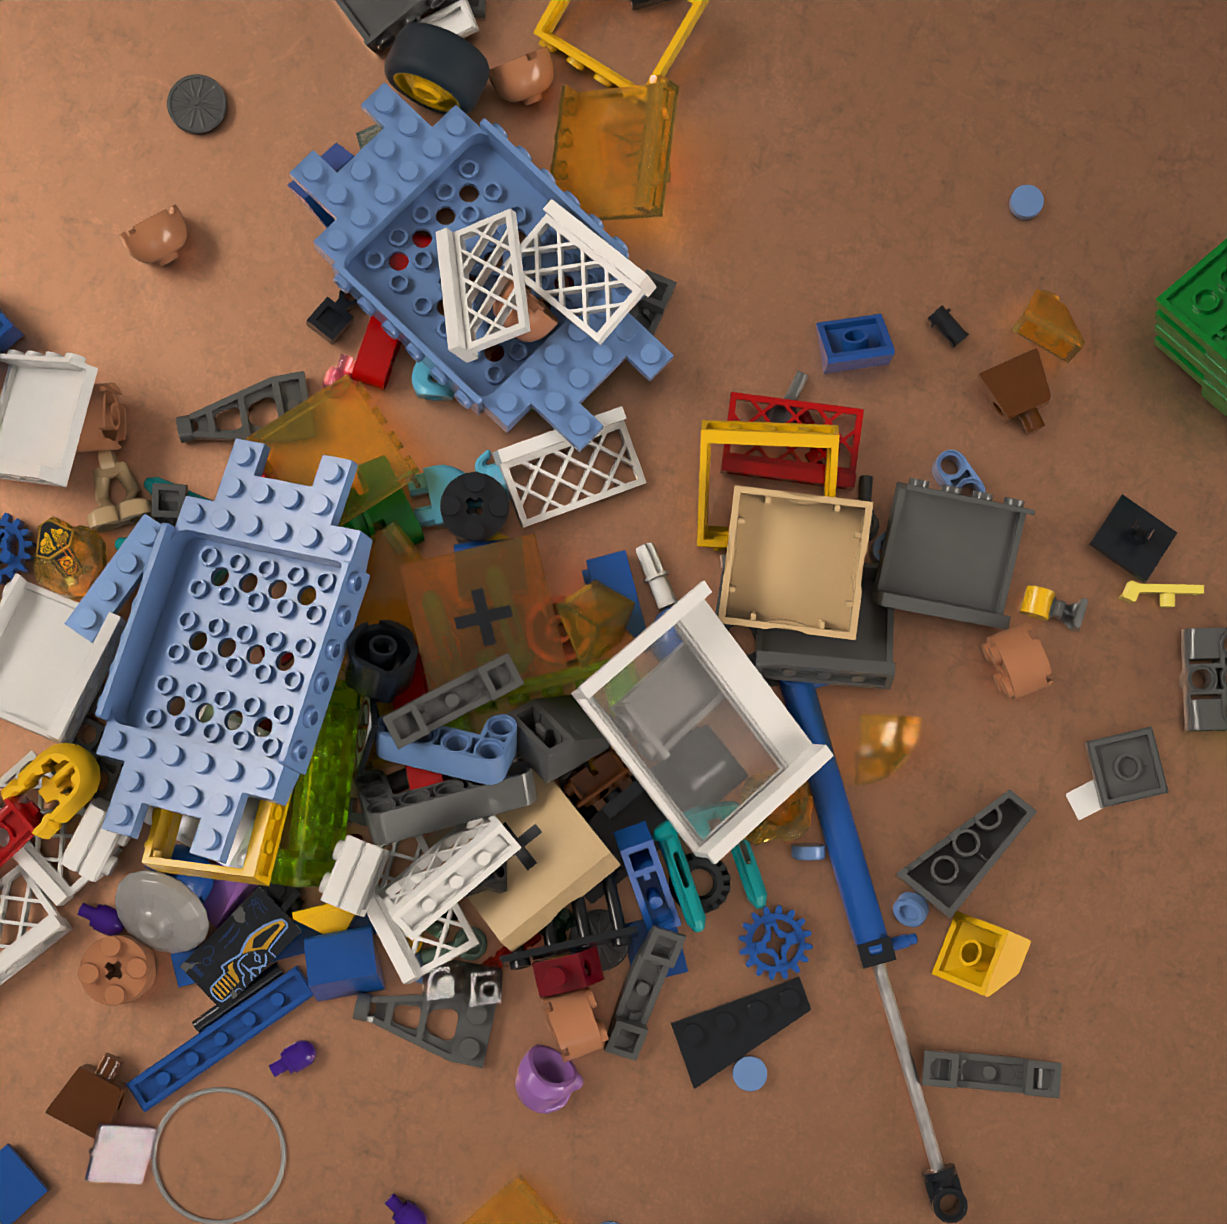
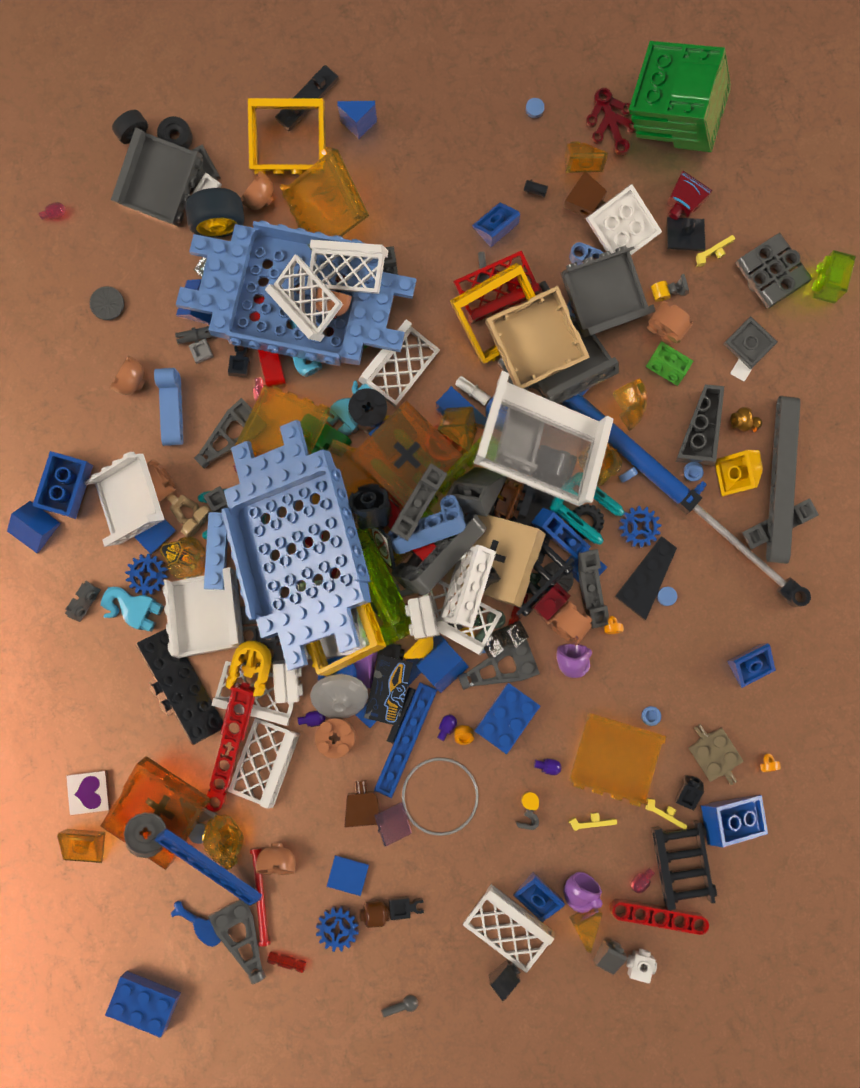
camera: 30 degrees left, 0 degrees up
none -> blue piece [134,518,176,555]
none -> medium blue beam [154,368,183,446]
none -> dark grey pin [175,326,215,345]
none -> light grey tile [188,338,214,364]
none -> blue slope [337,101,377,139]
none -> light orange tile [454,725,474,745]
none -> blue brick [474,683,540,754]
none -> white plate [585,184,662,255]
none -> dark red plant [586,88,637,156]
none -> light orange tile [604,616,624,634]
none -> bright green bracket [646,341,693,386]
none -> dark red torso [667,171,713,220]
none -> pearl gold animal [730,407,762,432]
none -> dark grey beam [766,396,800,564]

